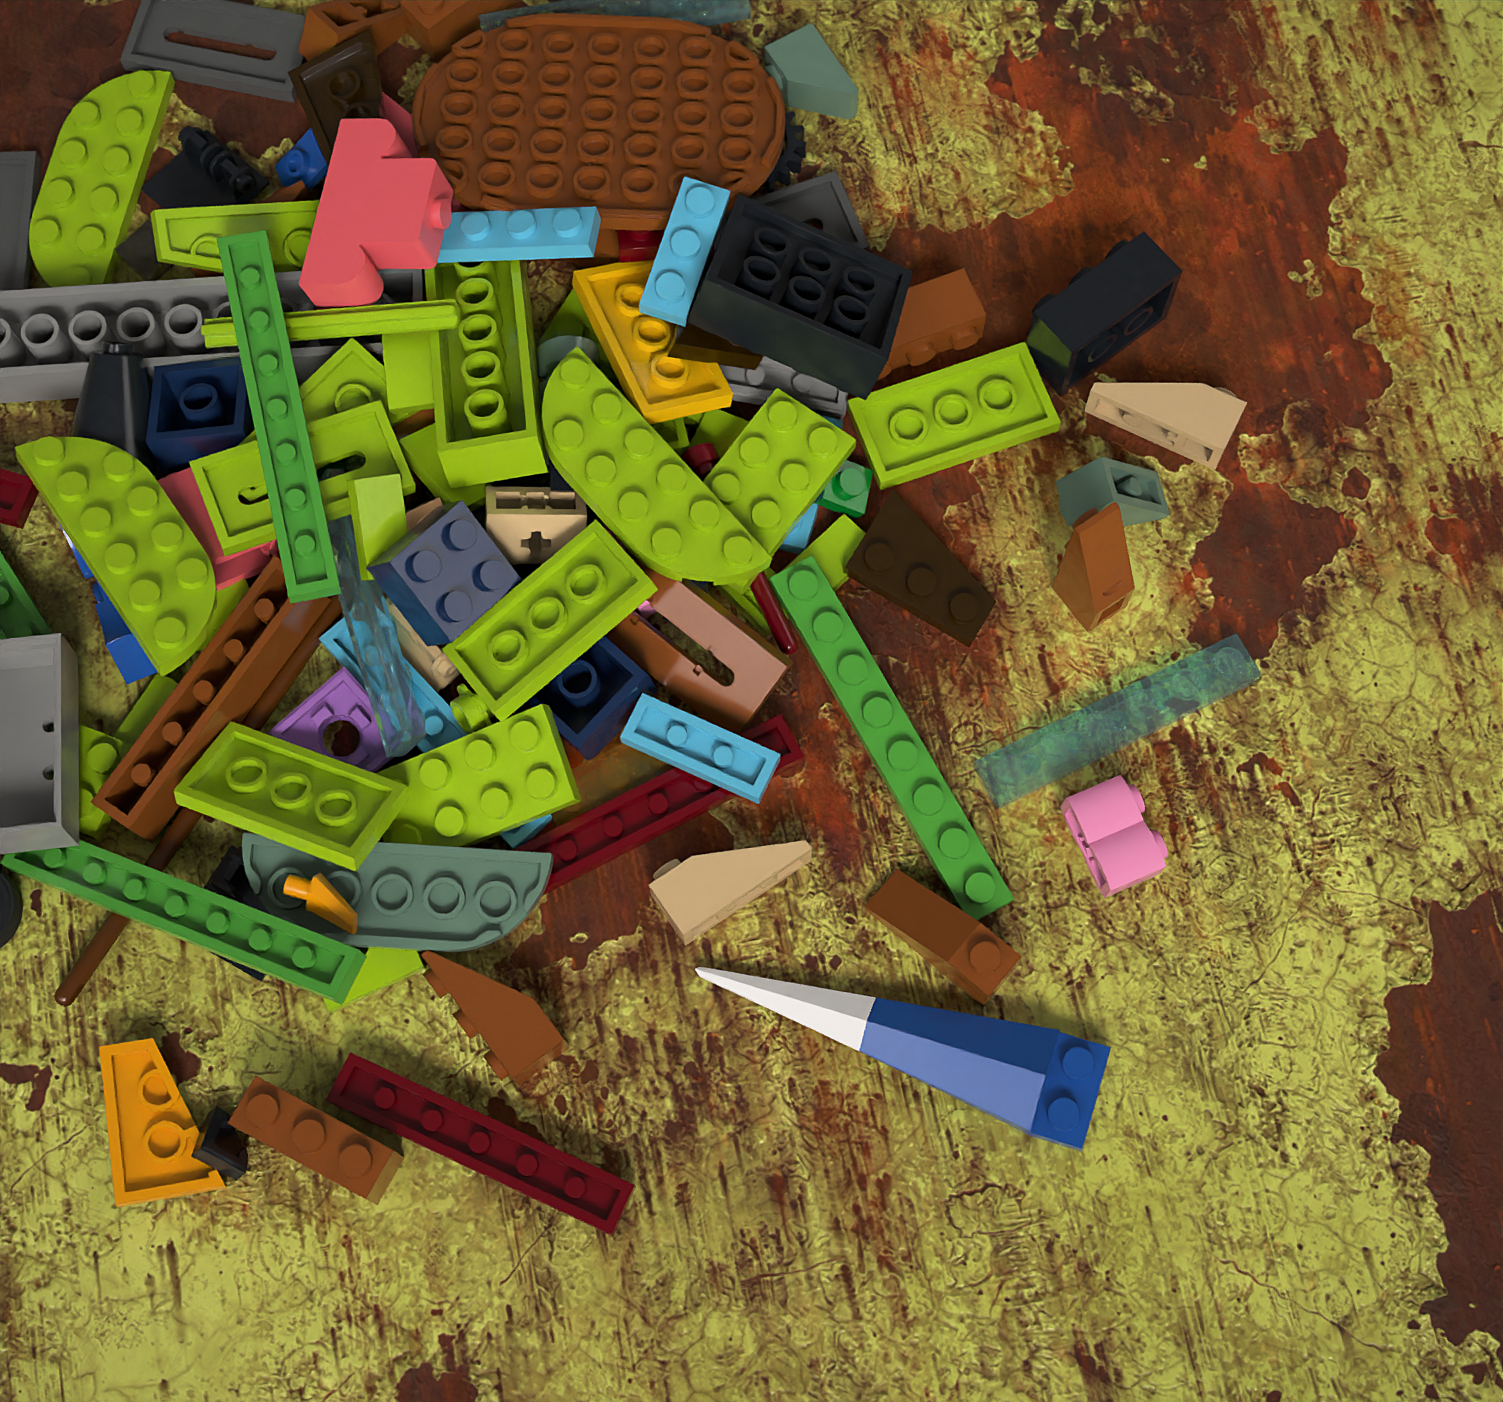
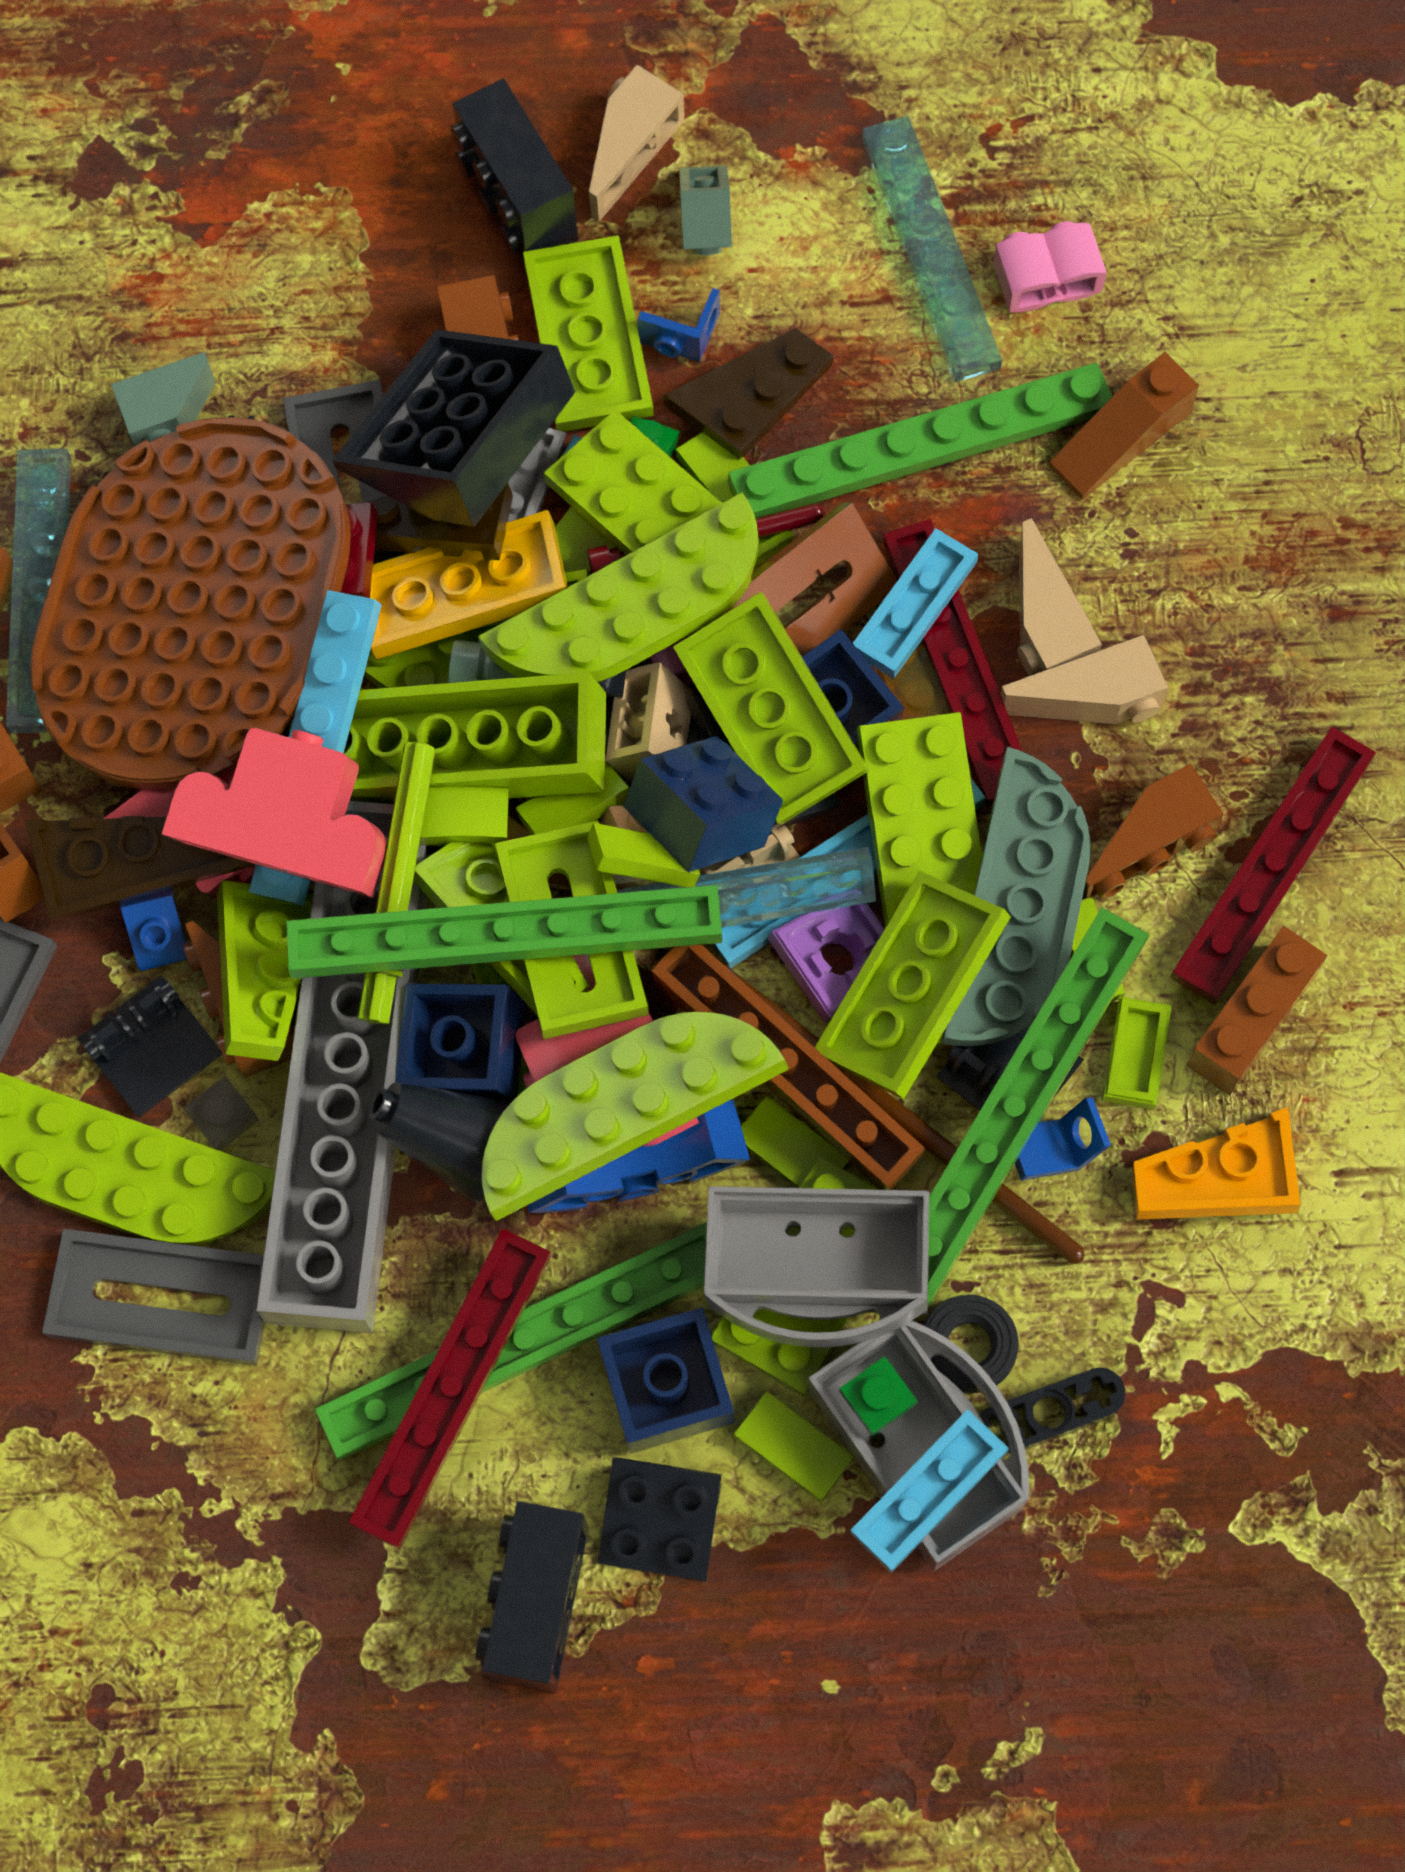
camera: 80 degrees left, 0 degrees up
black tile [191,1106,248,1181] -> none
light orange bar [283,873,358,935] -> none
lime plate [450,683,495,734] -> none
medium azure plate [639,176,730,327] -> none
blue plate [695,967,1111,1152] -> none
dark orange slope [1052,502,1135,632] -> none
none -> blue bracket [637,288,720,362]
none -> tan slope [1000,635,1168,724]
none -> blue bracket [1014,1097,1110,1181]
none -> lime tile [1102,996,1172,1110]

